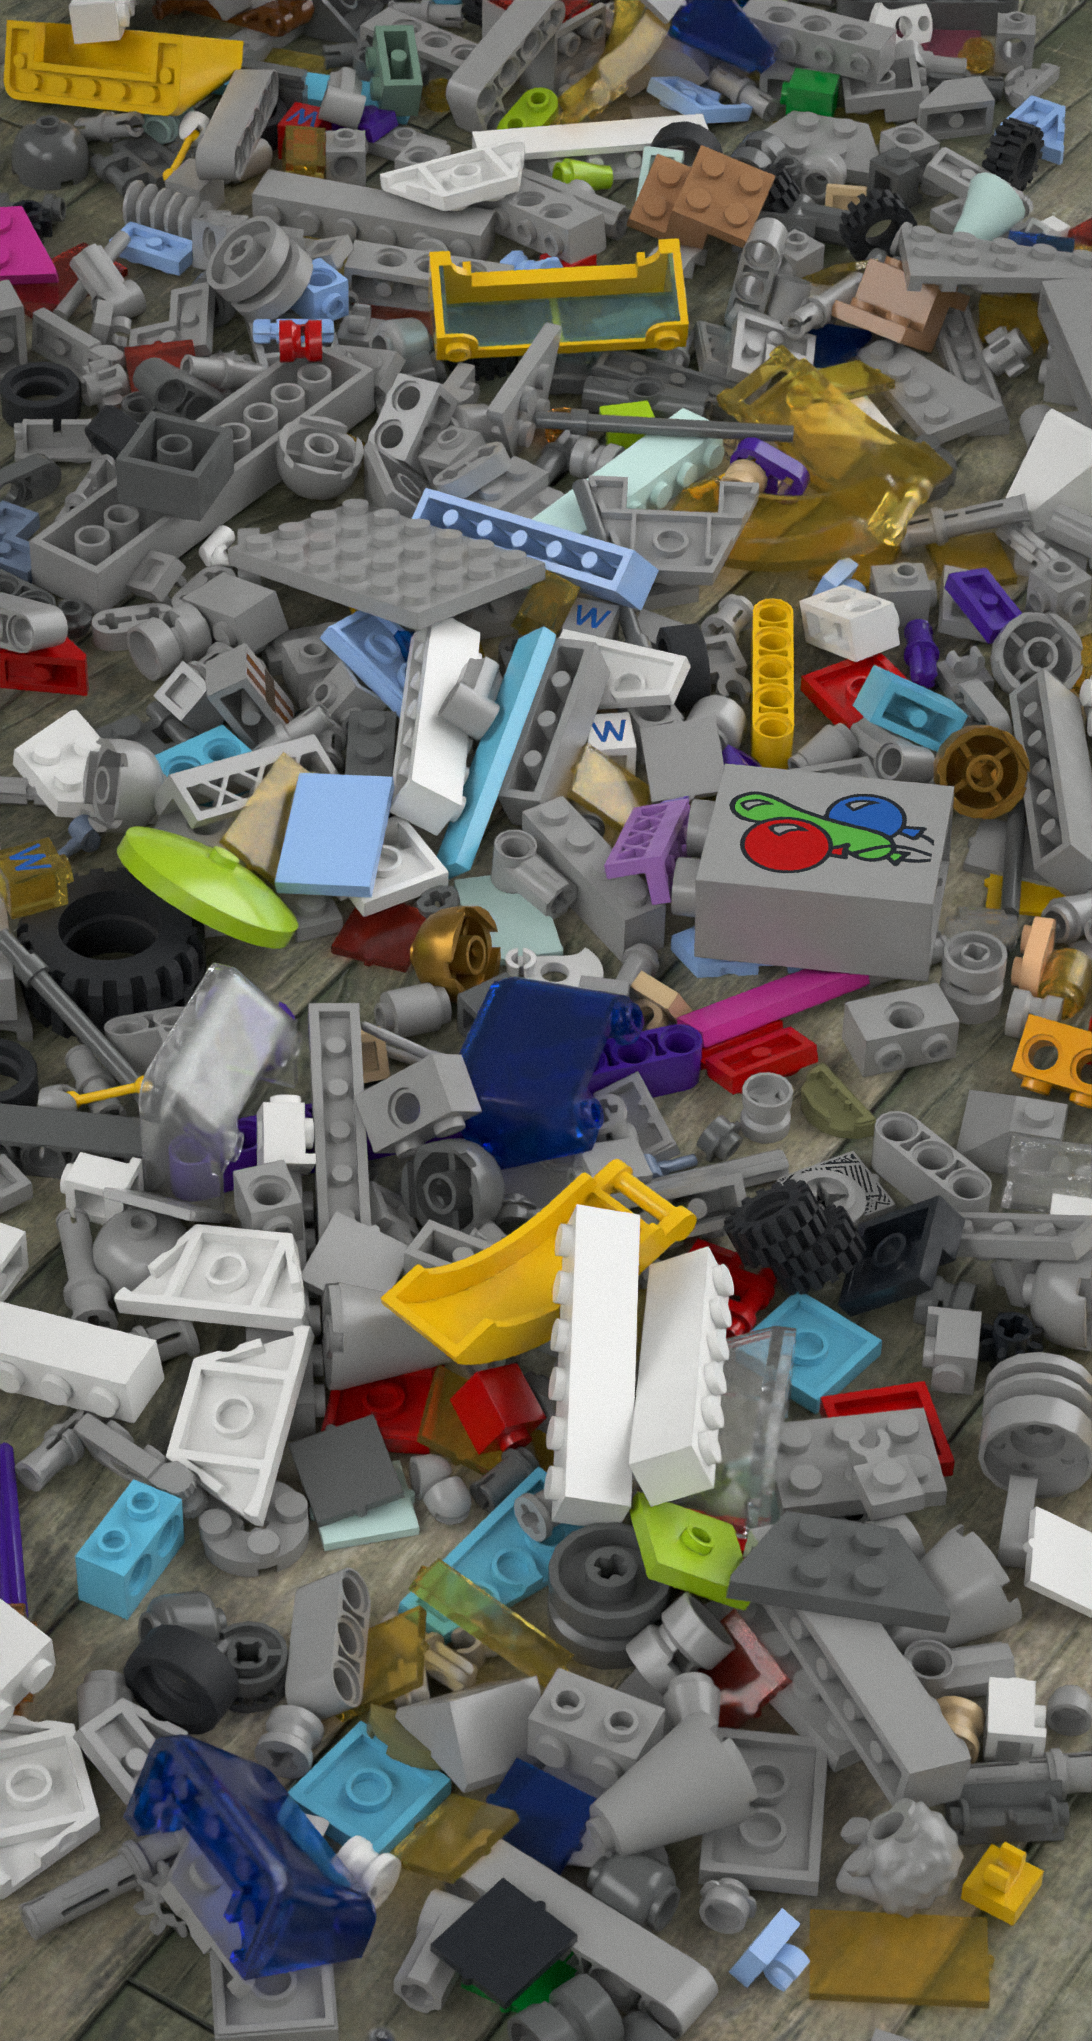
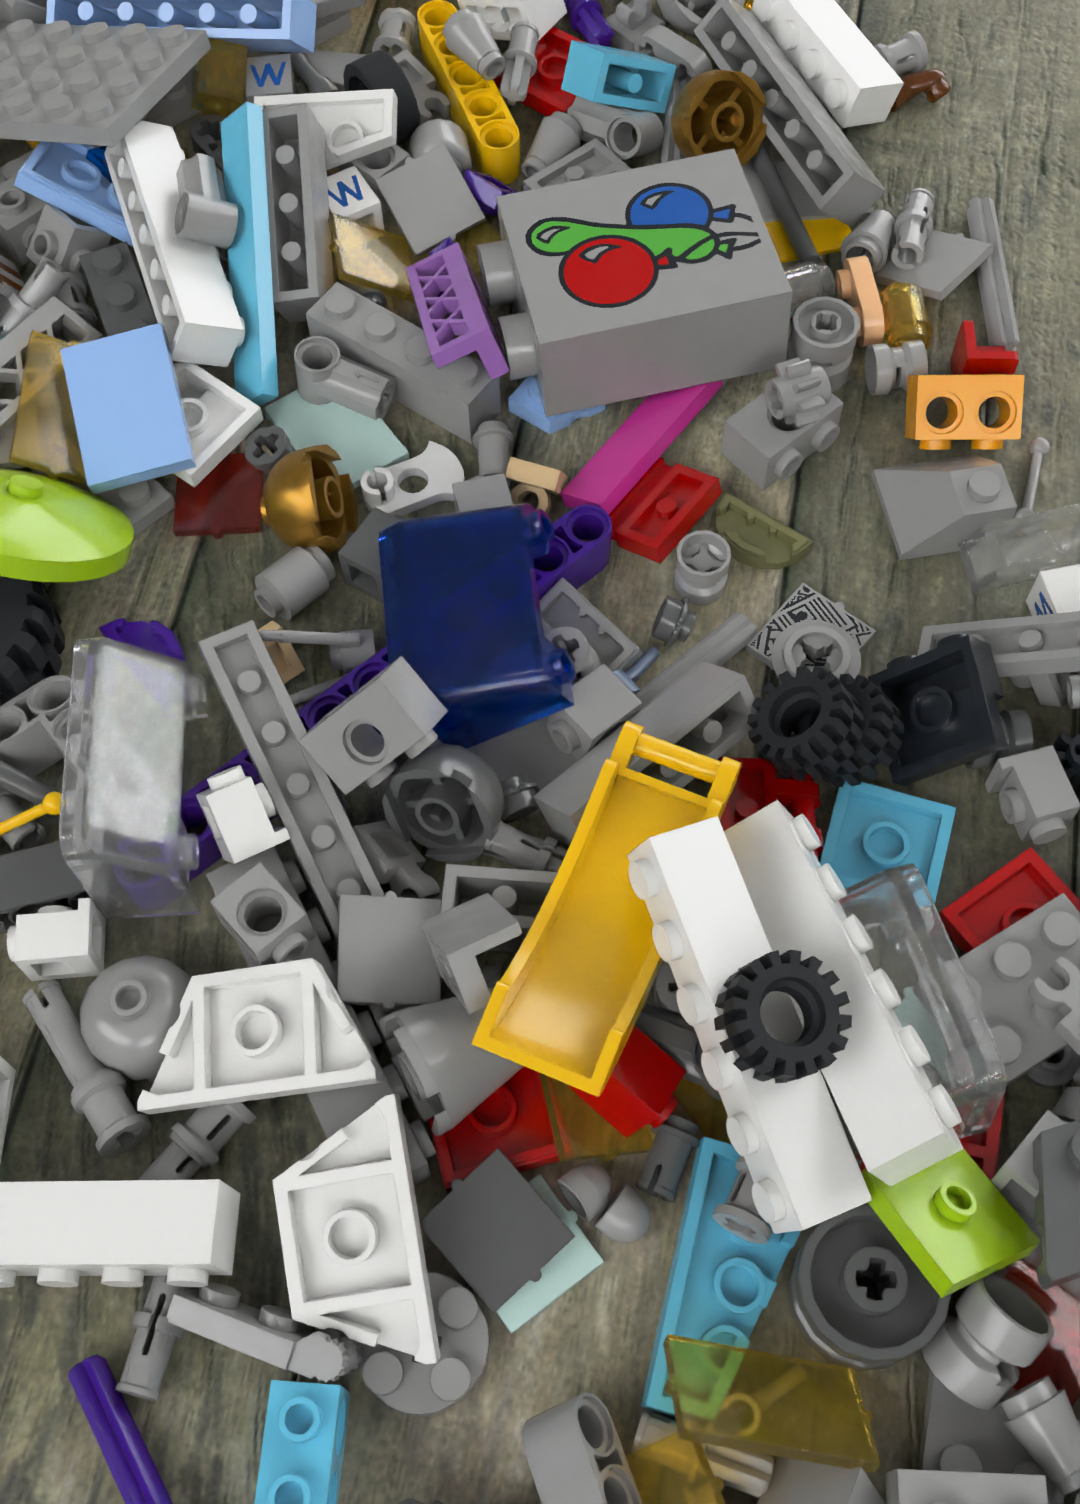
camera: 20 degrees left, 20 degrees up
light grey piece [102,1187,232,1224] -> none
light grey beam [871,1111,992,1213] -> none
none -> light grey panel [420,893,522,1014]
none -> light grey cone [443,8,506,81]
none -> light grey axle [499,21,540,105]
none -> black tyre [714,950,852,1084]
none -> light grey gear [765,357,831,428]

